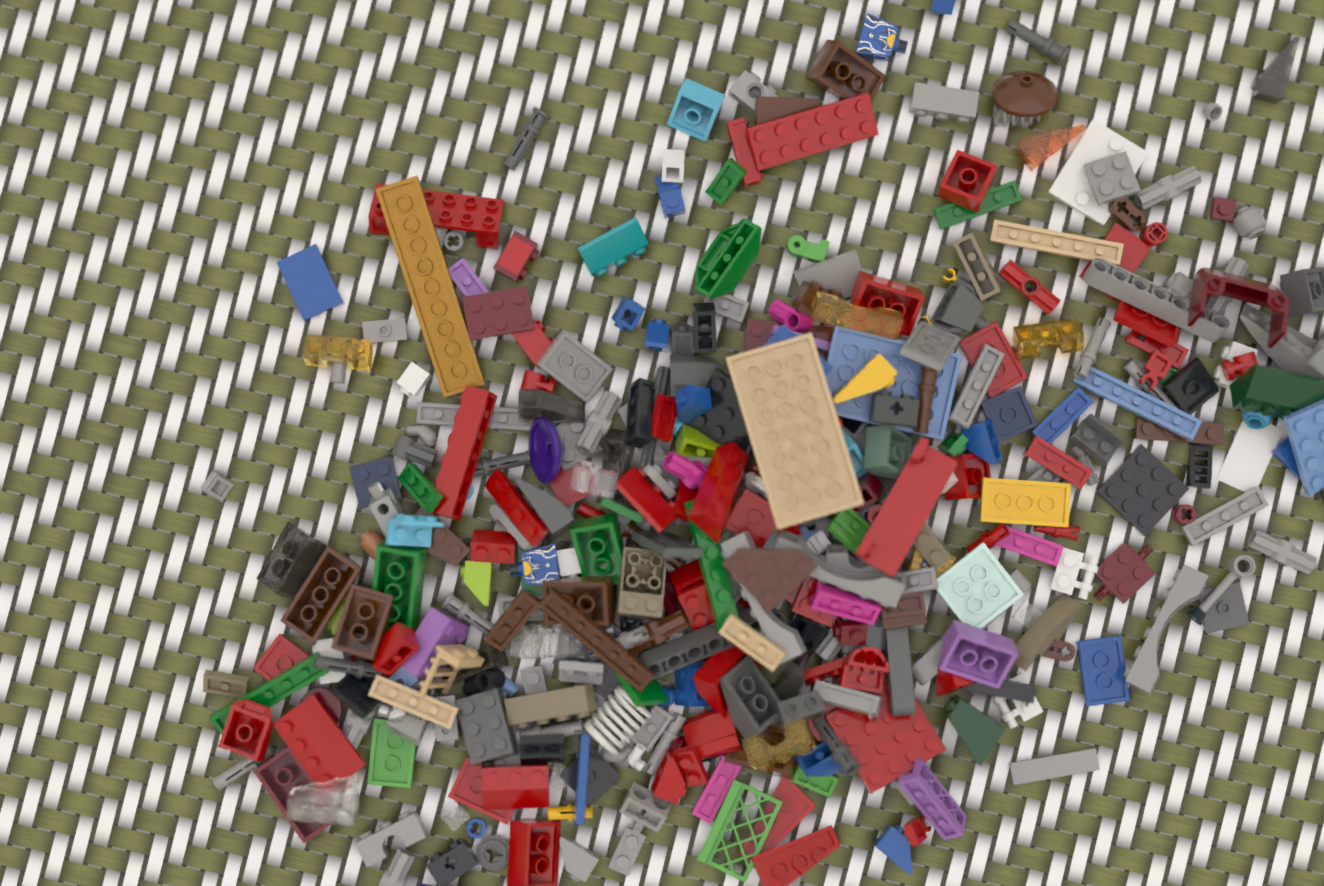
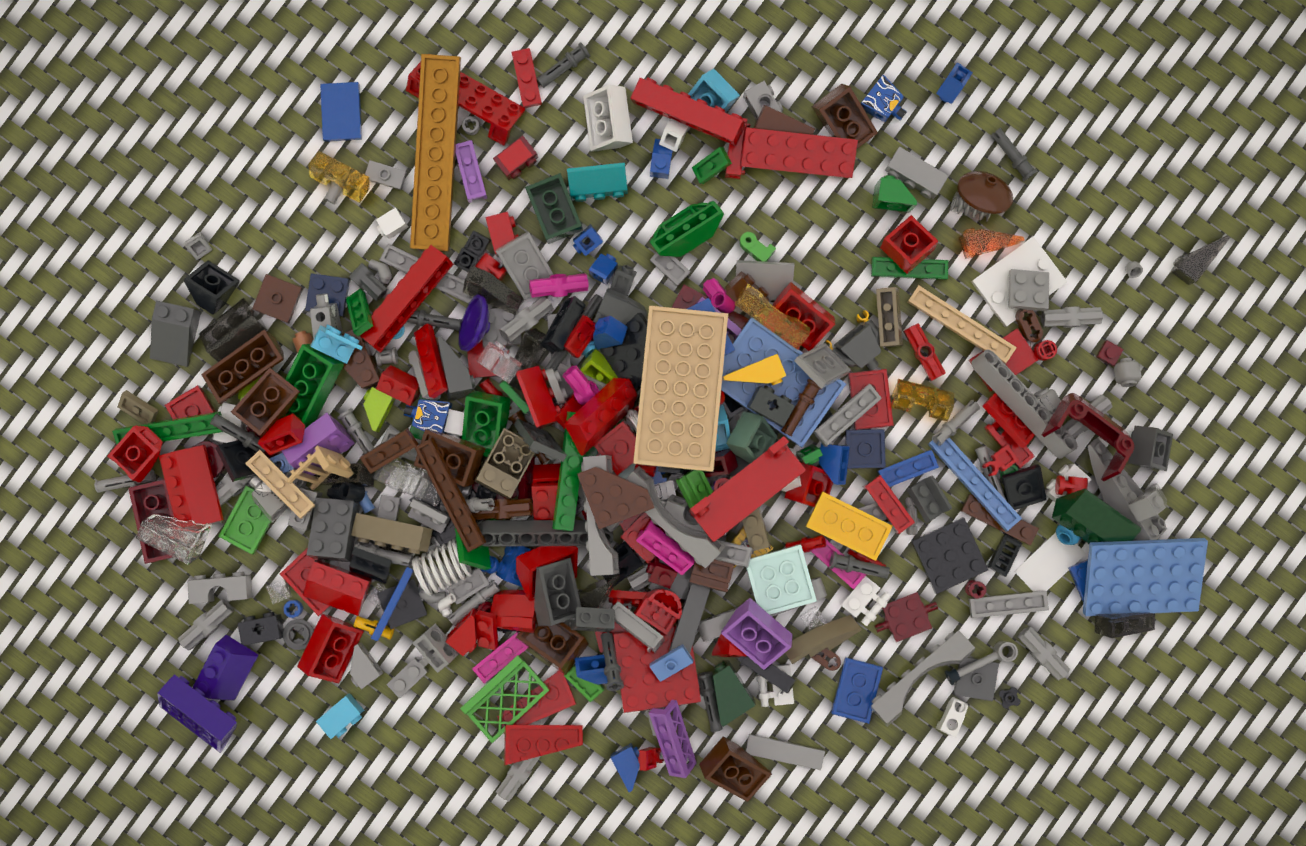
camera: 20 degrees right, 0 degrees up
dark red plate [462,286,535,341] -> none
black brick [692,302,716,353] -> none
tan tile [718,614,787,671] -> none
clear yellow arch [742,718,816,771] -> none
none -> dark grey slope [150,301,201,367]
none -> black slope [184,260,240,315]
none -> reddish brown plate [252,274,303,323]
none -> light grey bush [375,347,398,366]
none -> black slope [454,230,491,273]
none -> red plate [511,48,542,108]
none -> brick [525,173,583,244]
none -> dark pink piece [529,273,589,298]
none -> white slope [583,84,633,152]
none -> red brick [630,78,745,146]
none -> medium blue plate [649,644,693,682]
none -> dark grey pin [697,671,723,732]
none -> reddish brown slope [699,736,772,802]
none -> dark grey pin [829,551,890,579]
none -> green slope [872,175,917,213]
none -> white leg [936,697,968,737]
none -> black plate [999,687,1021,709]

